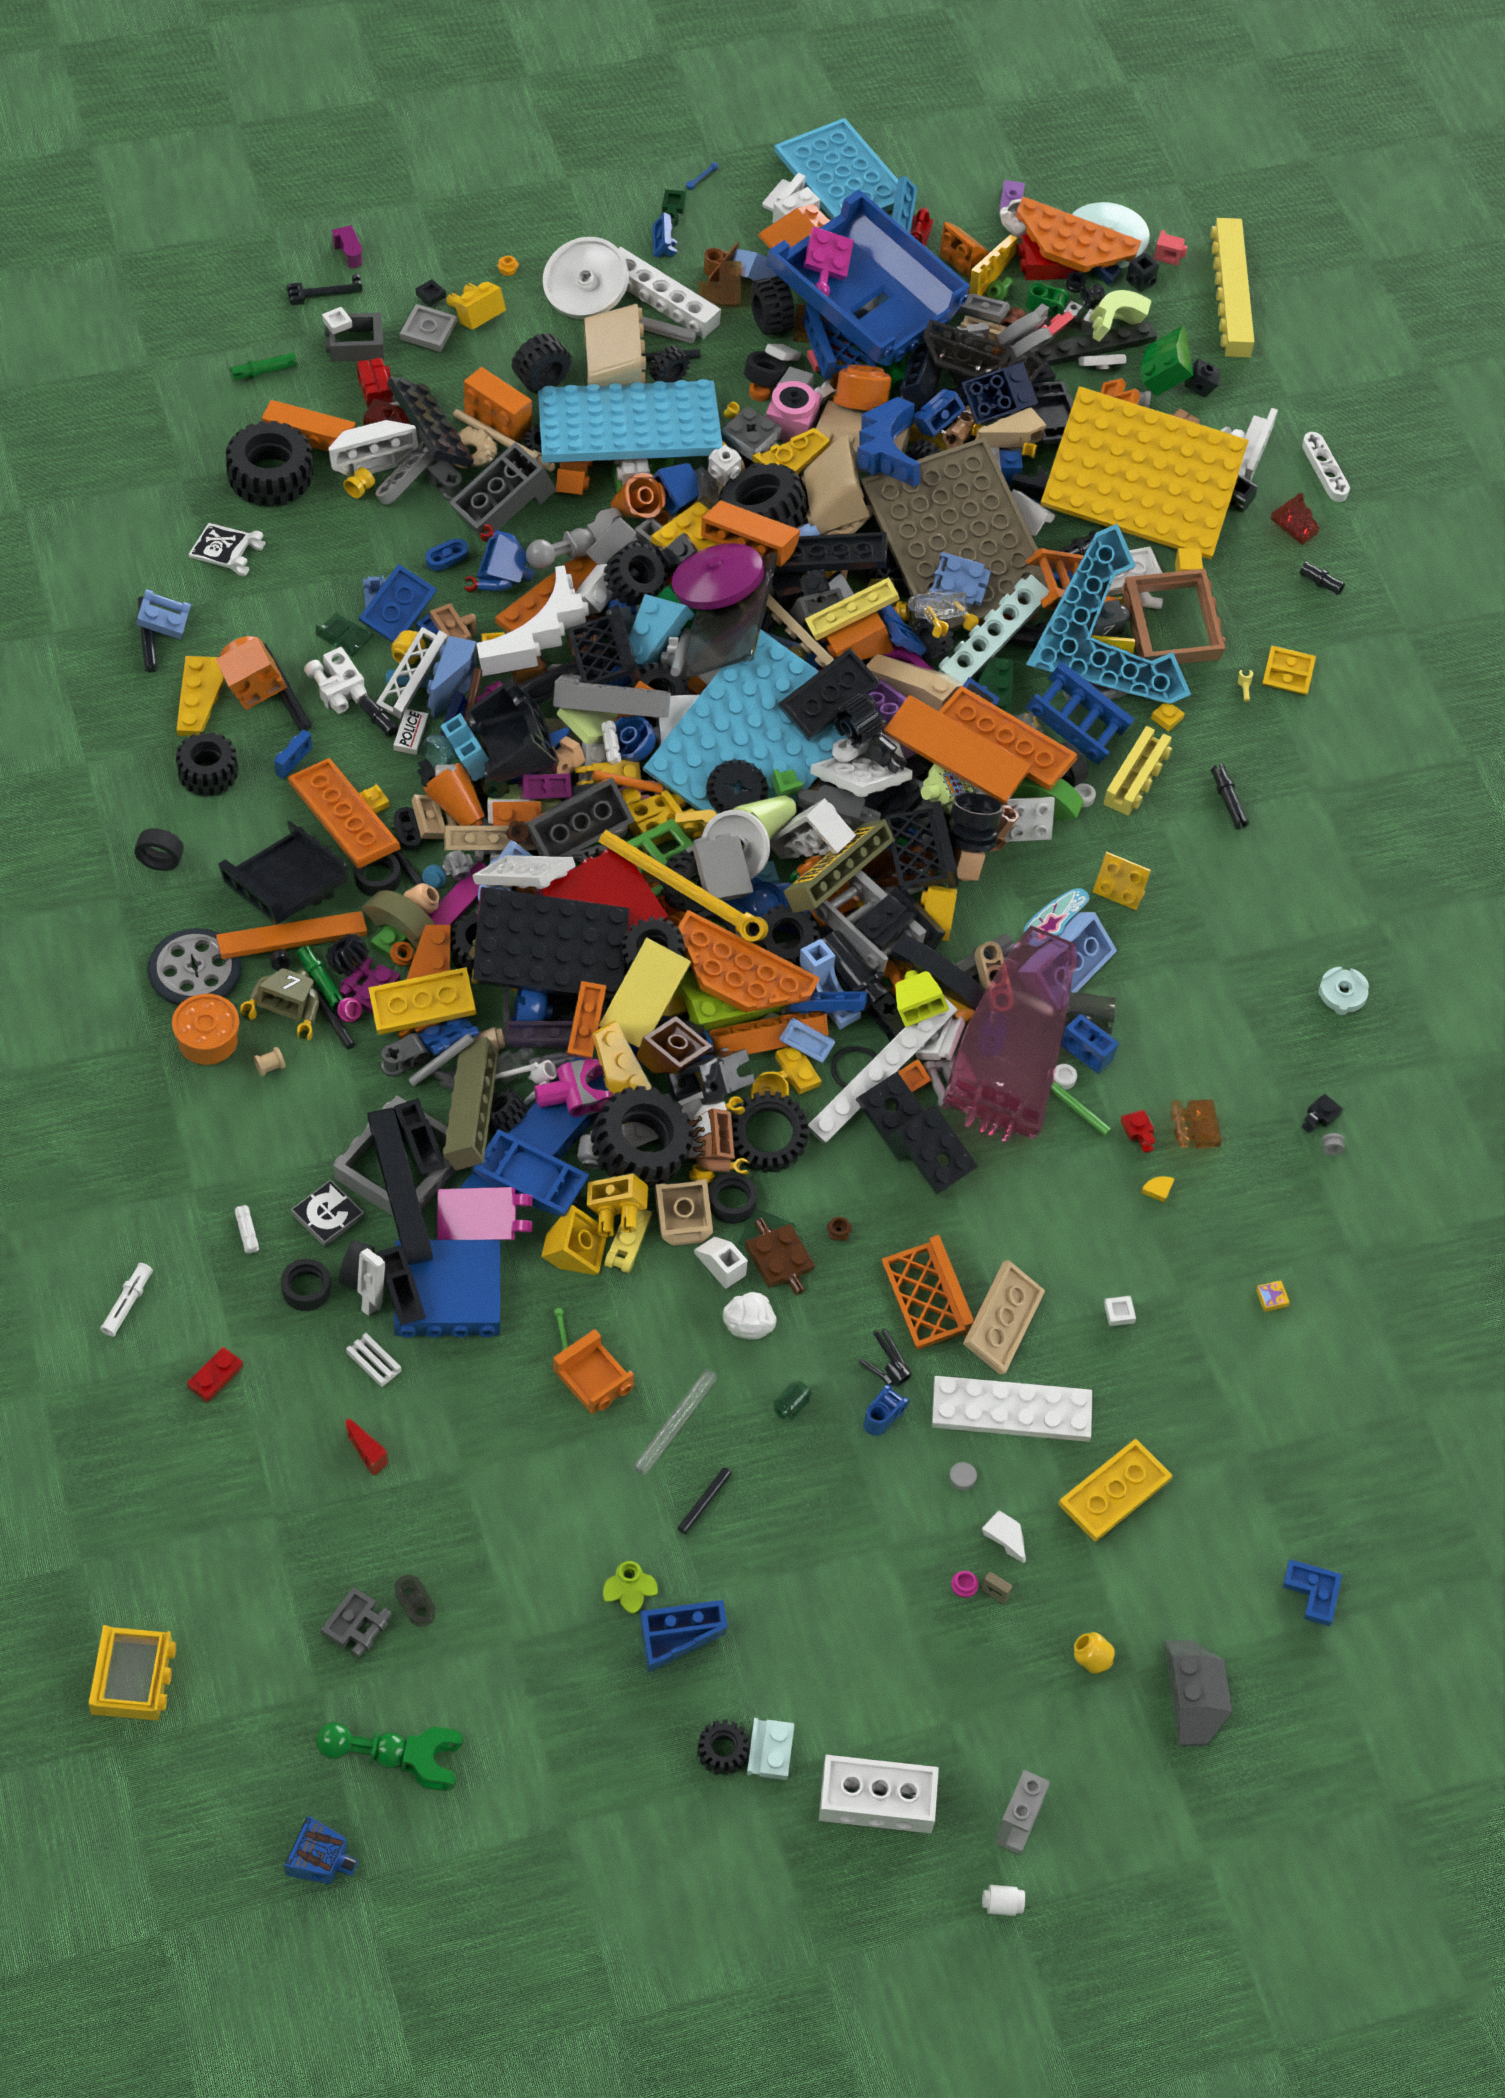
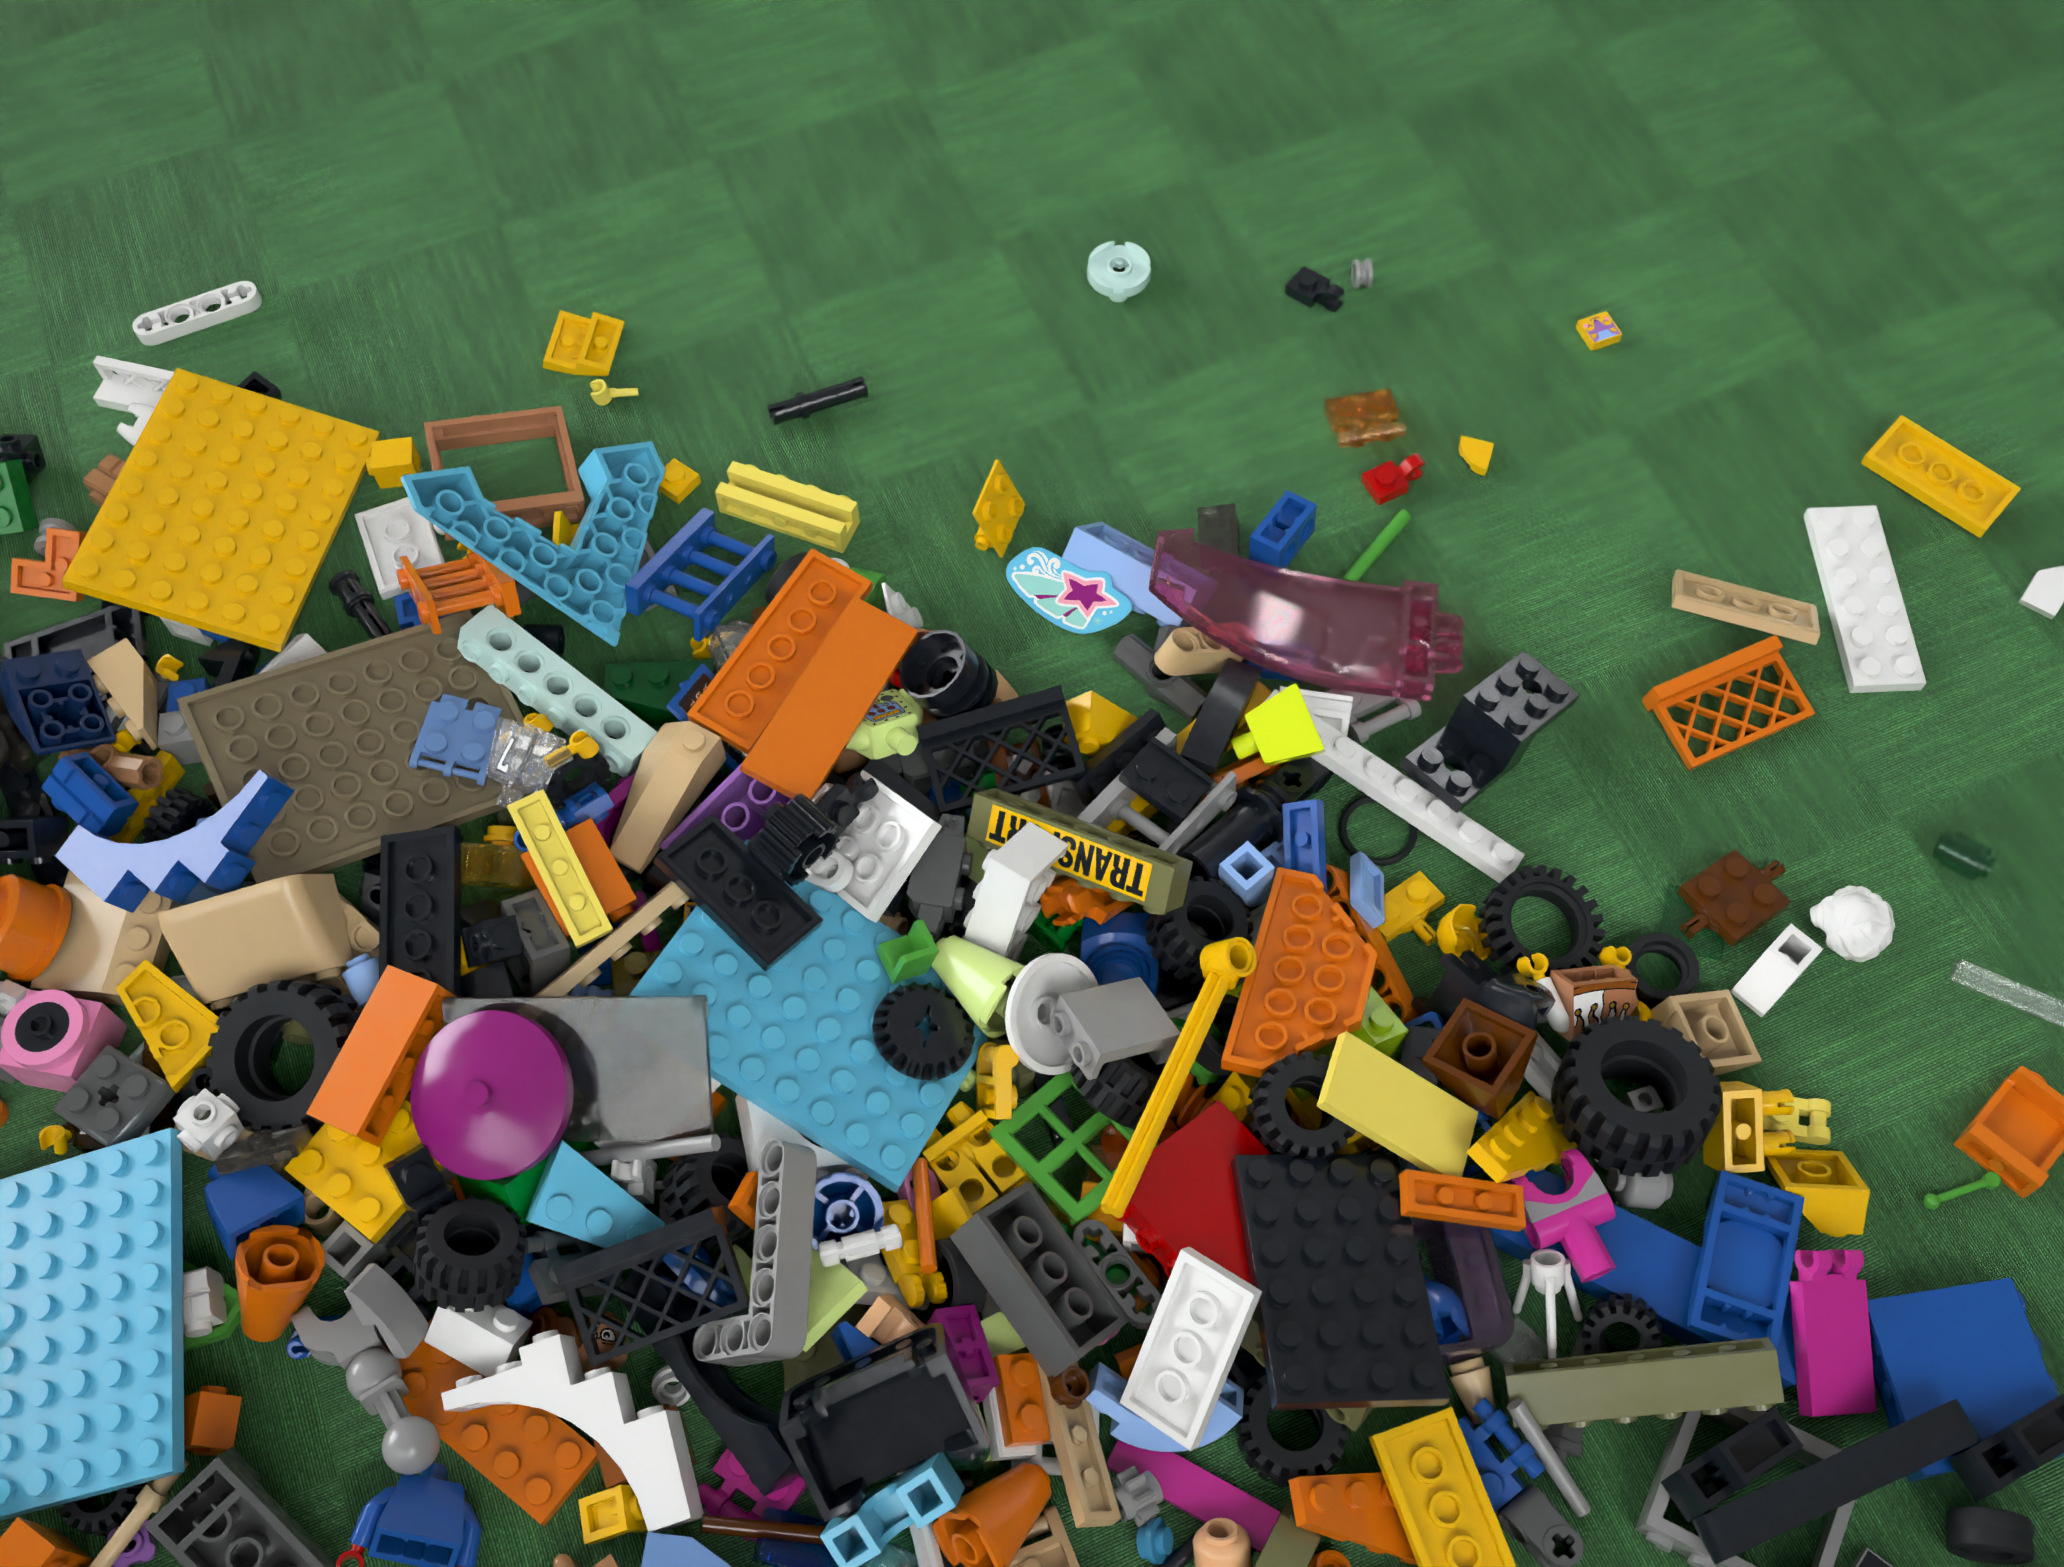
camera: 90 degrees left, 5 degrees up
white hinge [357,1248,385,1316] -> none
reddish brown plate [826,1217,852,1241] -> none
black plant [859,1329,912,1387] -> none
blue piece [863,1384,910,1436] -> none
orange plate [897,1059,931,1092] -> none
light grey tile [949,1462,977,1491] -> none
white tile [1051,1064,1077,1090] -> none
white plate [1104,1296,1136,1326] -> none
clear red wing [1270,492,1319,545] -> none
blue plate [1282,1559,1342,1626] -> none
black pin [1299,562,1345,596] -> none

